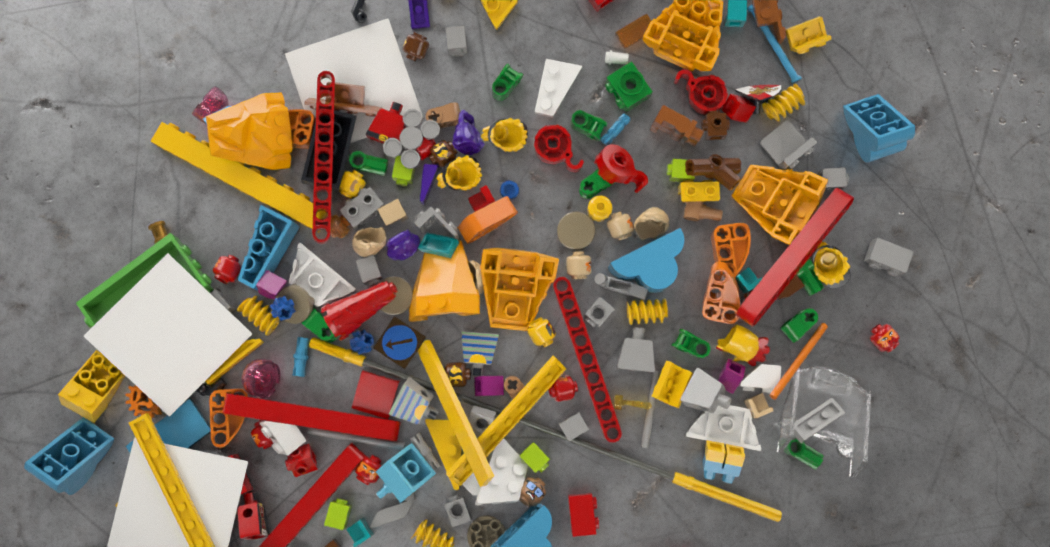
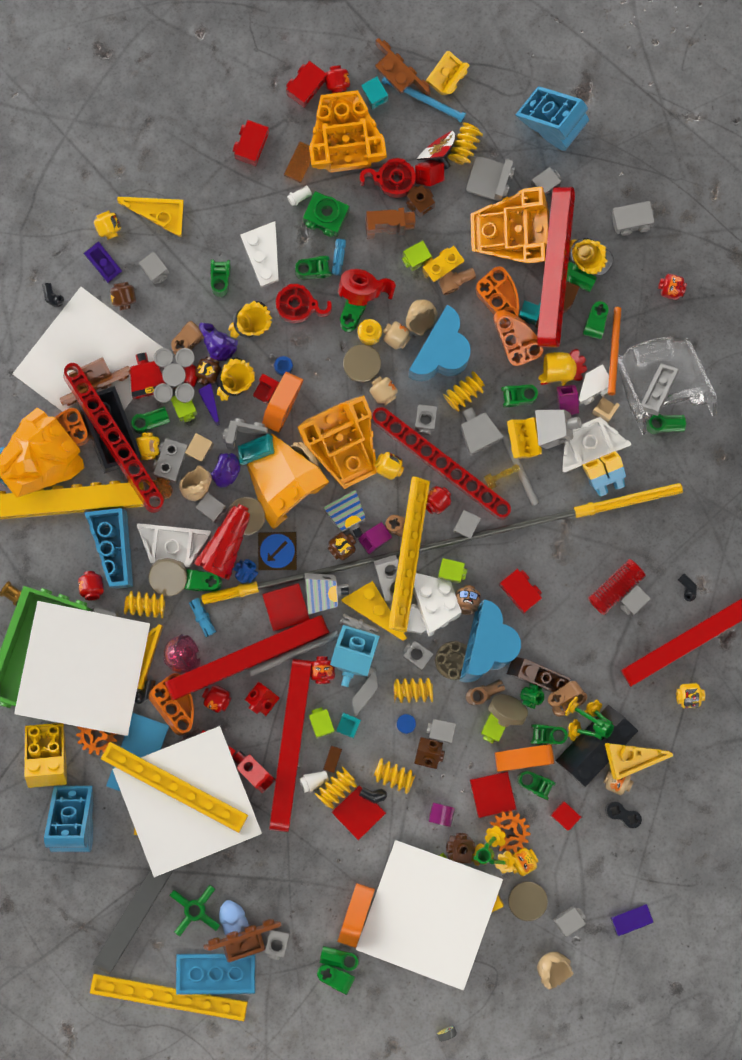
camera: 35 degrees left, 0 degrees up
brick [256,270,287,299] -> none
white slope [259,420,306,456] -> none
blue gear [270,296,296,321] -> none
yellow tile [417,340,494,487] -> none
light grey piece [594,273,648,300] -> none
reddish brown piece [685,154,742,191] -> none

